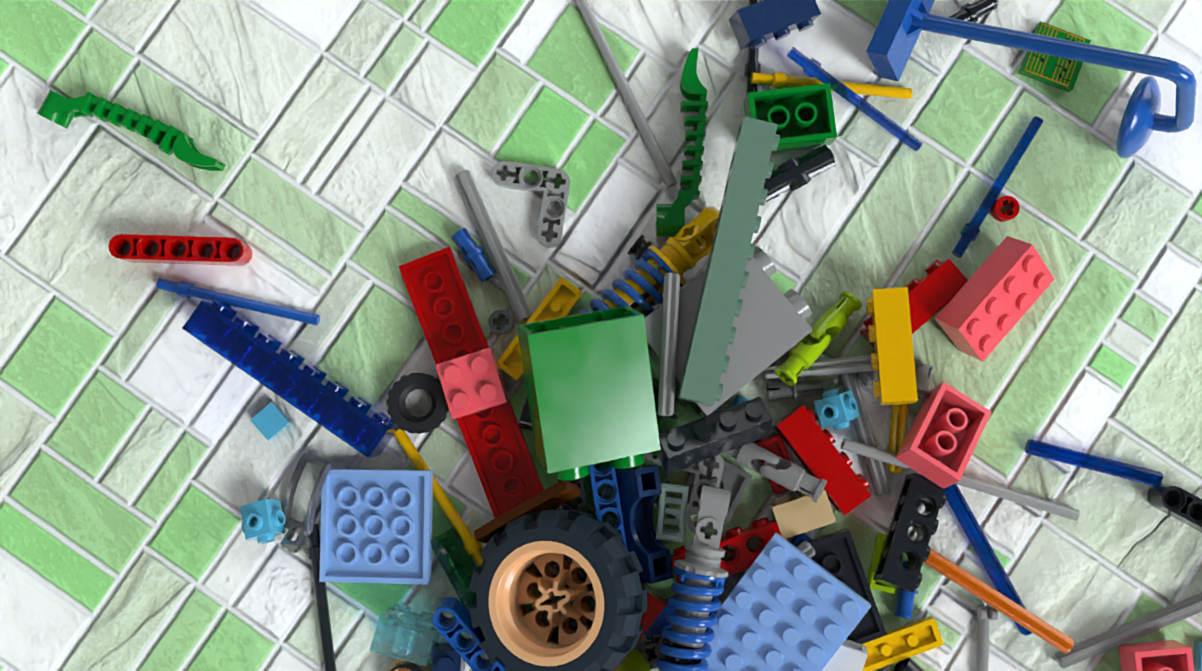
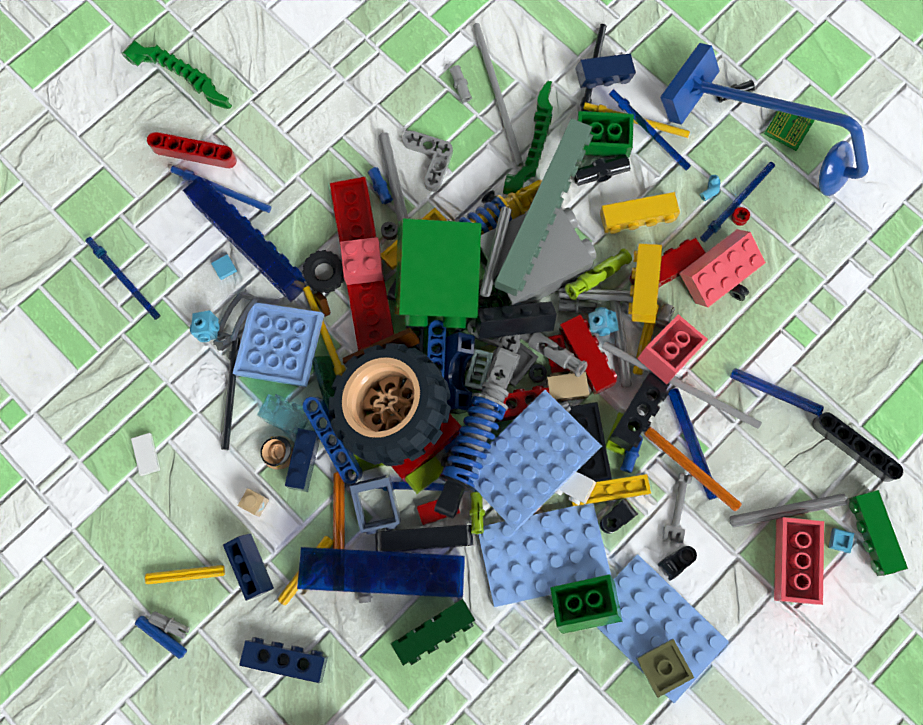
camera: 15 degrees right, 10 degrees down
none -> clear blue bar [85,237,161,320]
none -> reddish brown tile [314,292,331,317]
none -> light grey pin [449,65,472,103]
none -> black bush [529,364,547,383]
none -> yellow brick [600,192,680,234]
none -> medium azure arm [700,175,721,201]
none -> black bush [729,284,749,301]

